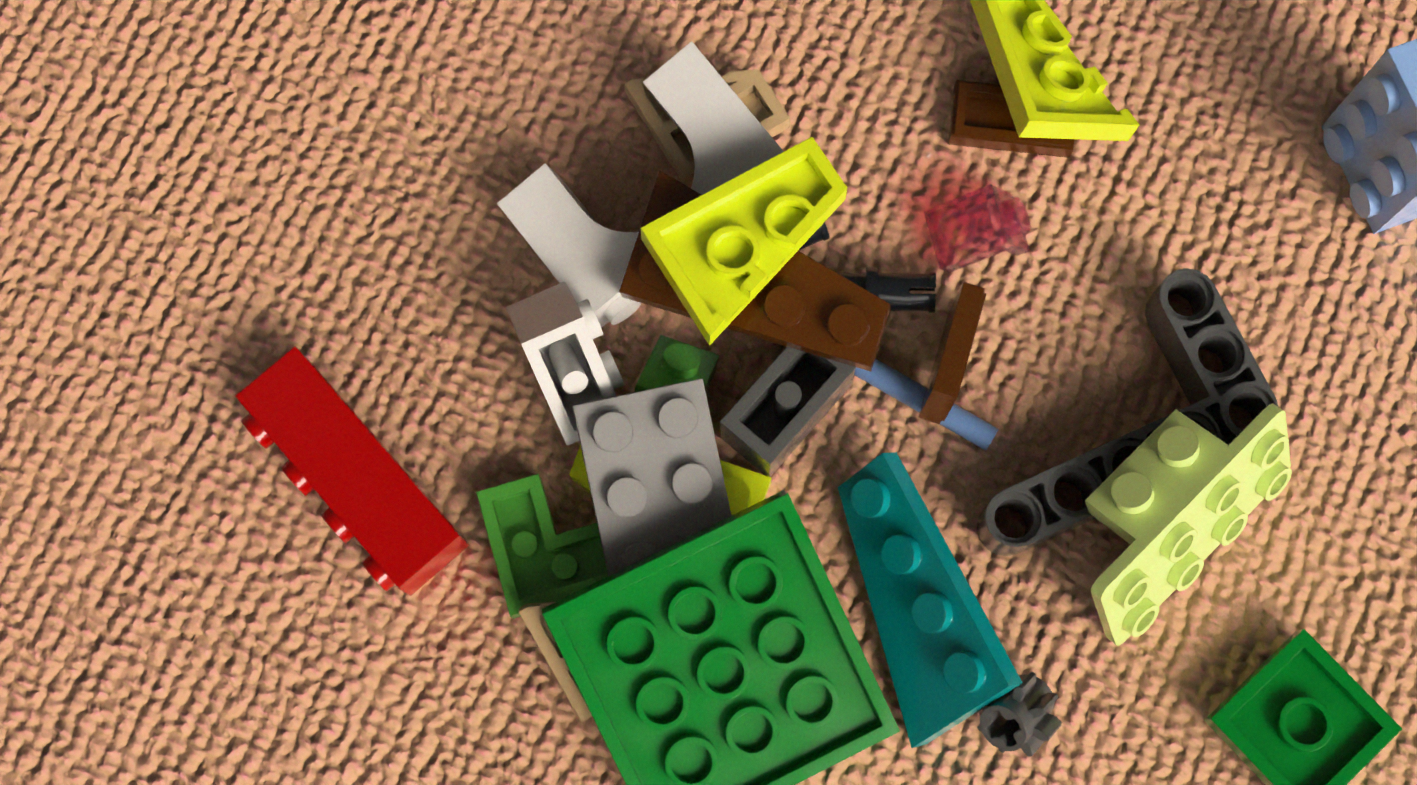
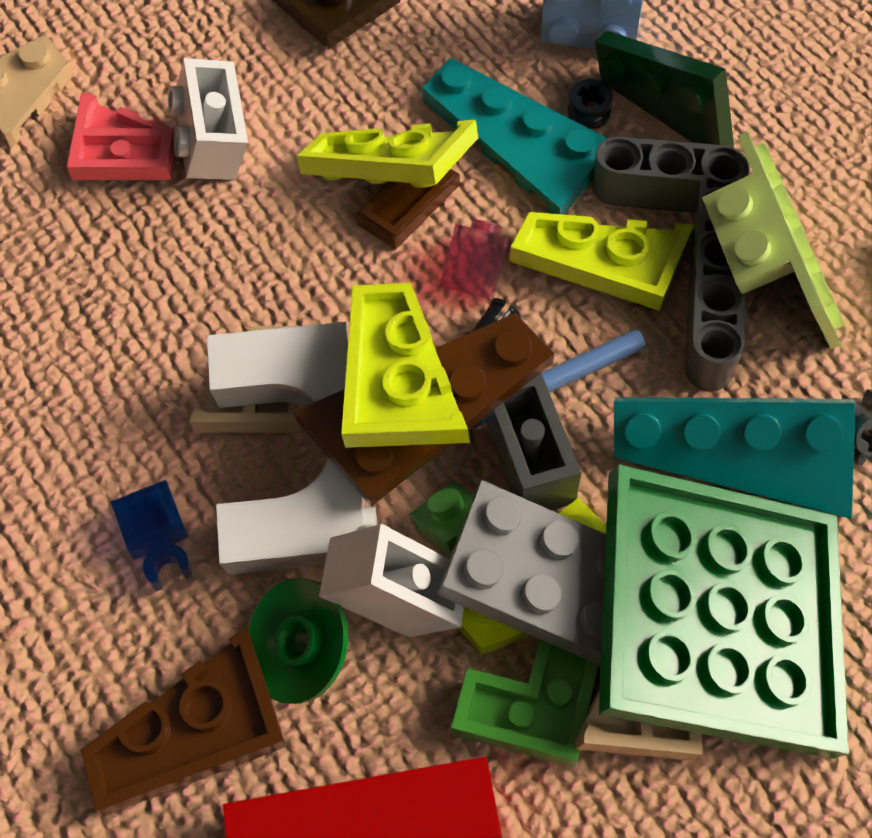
camera: 60 degrees left, 15 degrees down
reddish brown tile [918,282,986,424] -> none
none -> reddish brown wing [80,626,287,817]
none -> clear blue plate [111,480,193,591]
none -> green dish [248,578,348,704]
none -> teal wing [422,57,608,215]
none -> neon yellow wing [509,212,694,311]
none -> black bush [567,79,613,129]
none -> dark green wing [594,31,734,148]

